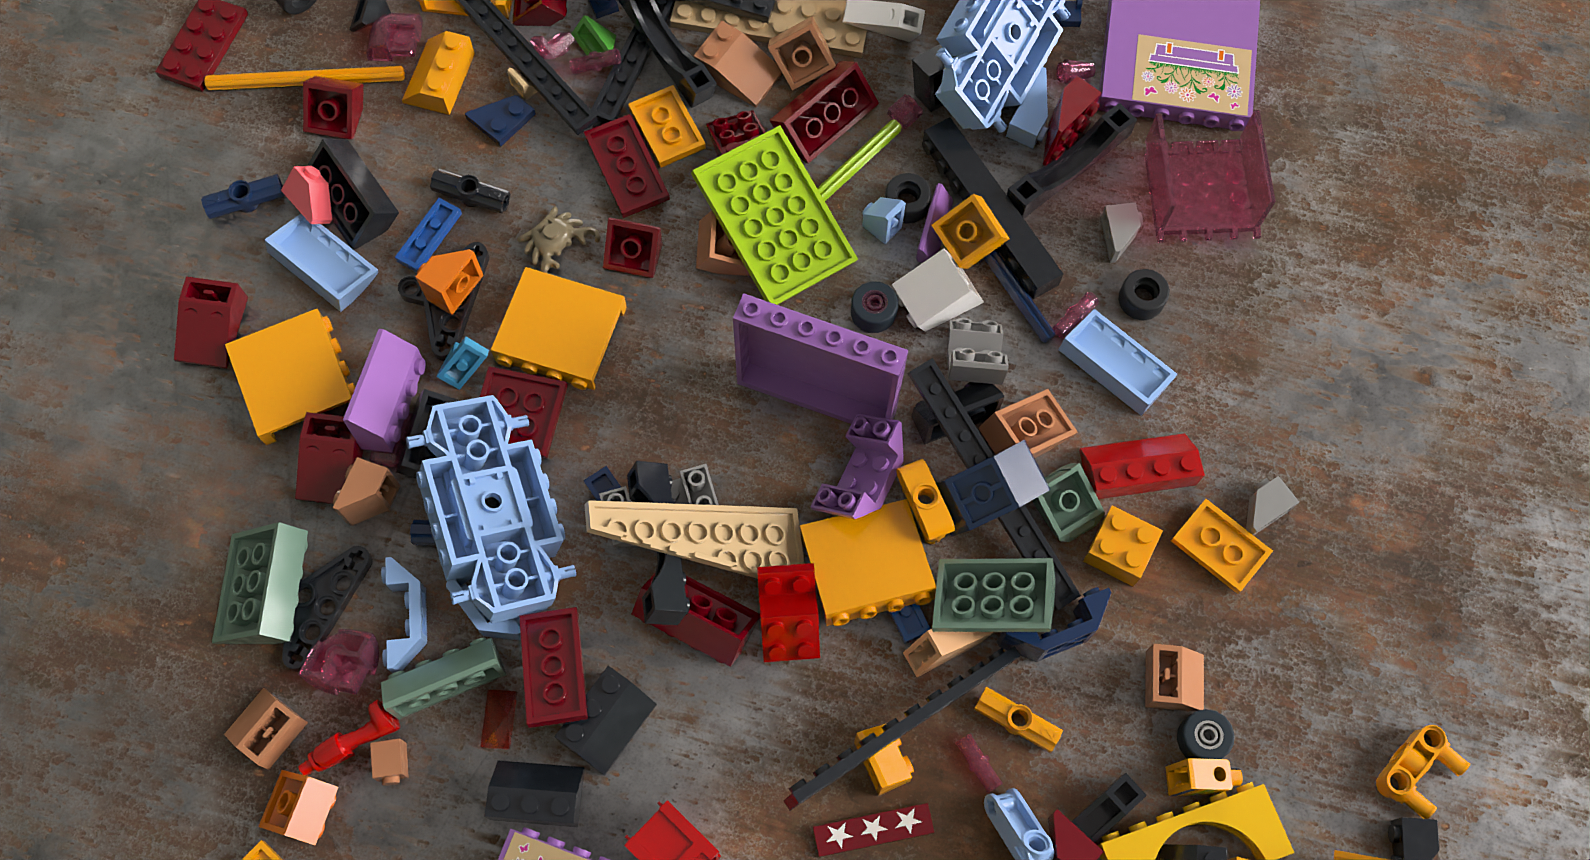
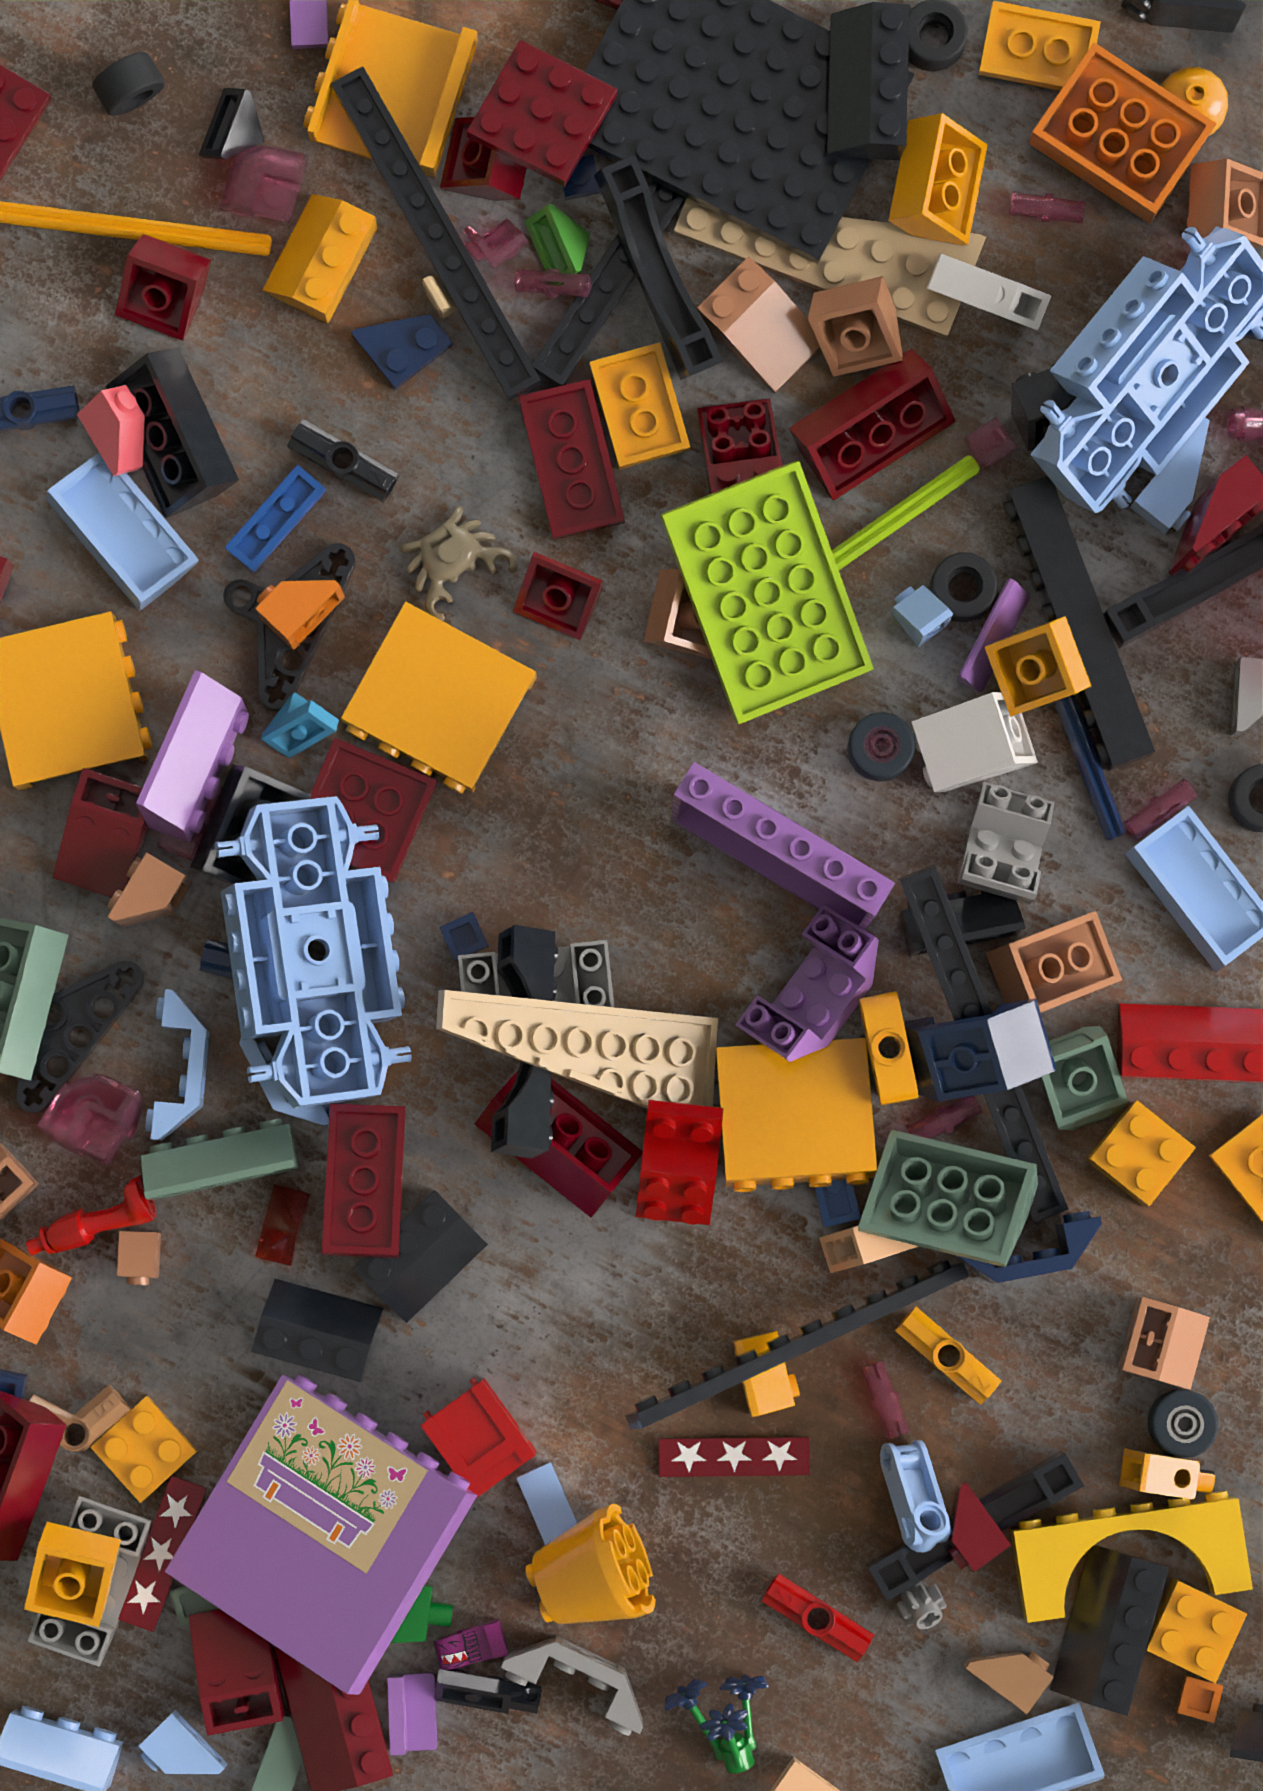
camera: 10 degrees right, 15 degrees up
none -> clear pink pin [906,1096,983,1139]

